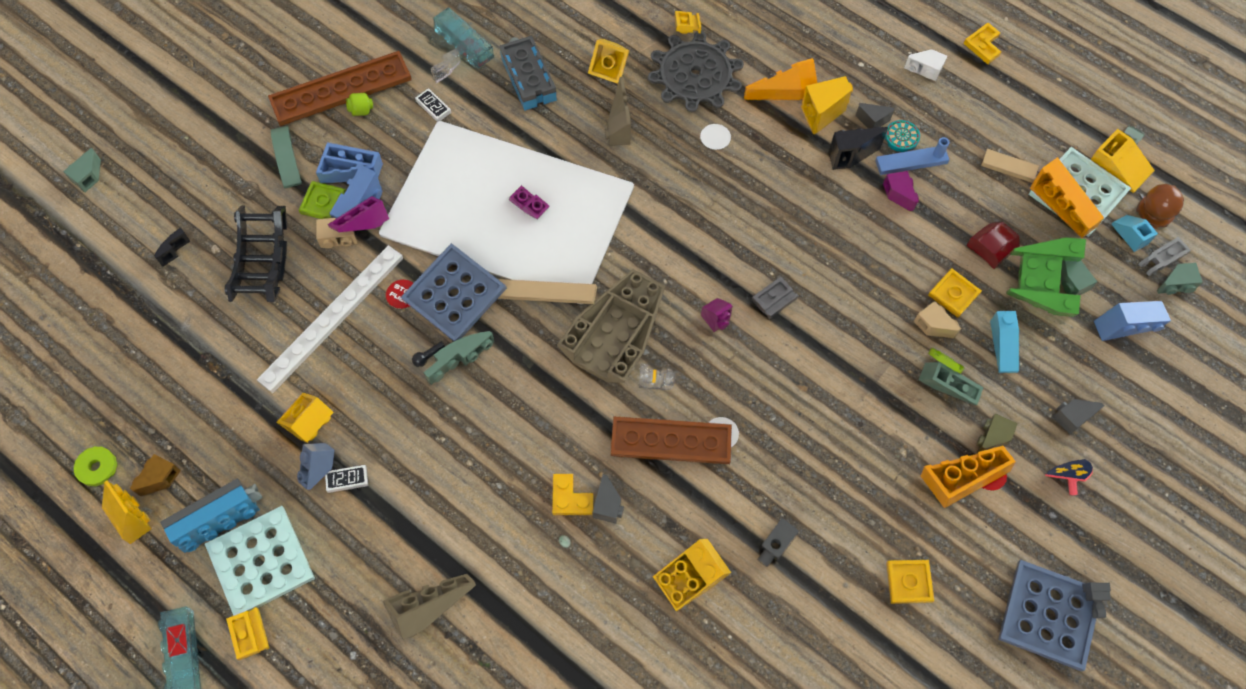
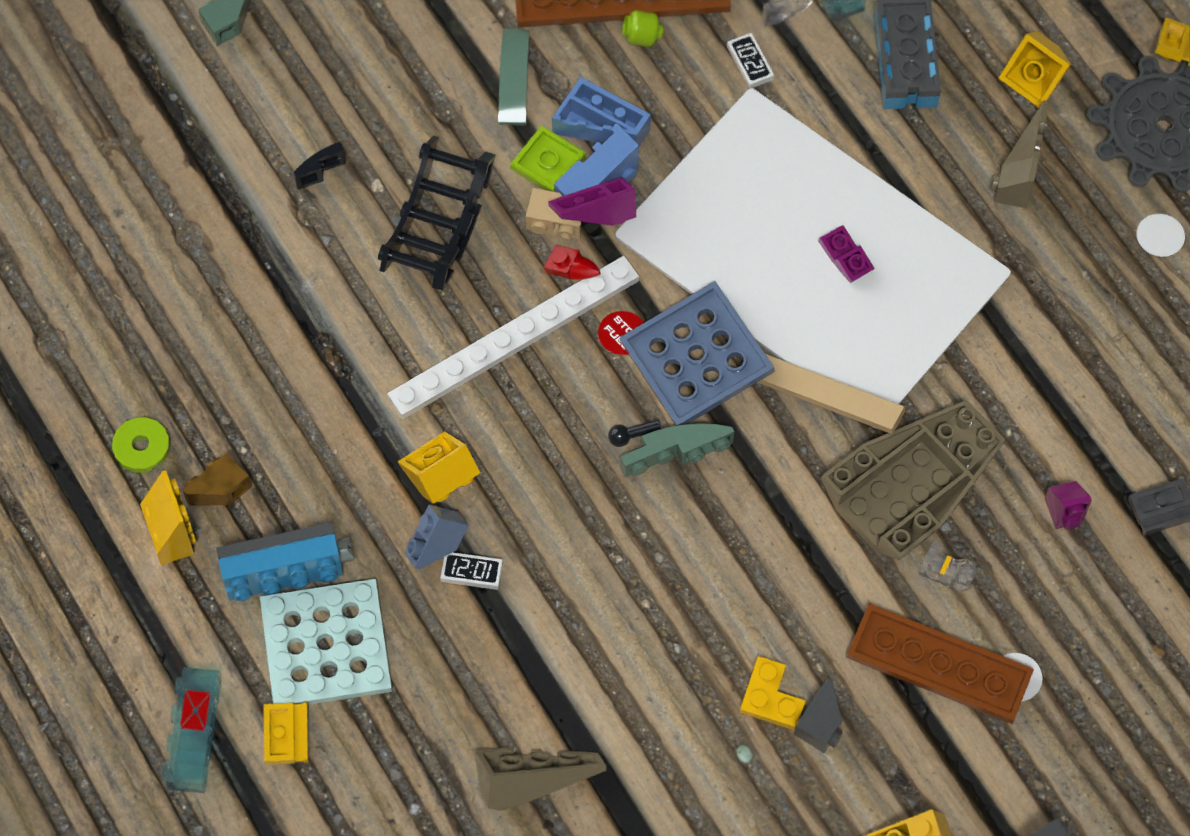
camera: 20 degrees right, 0 degrees up
none -> red plate [544,245,601,280]

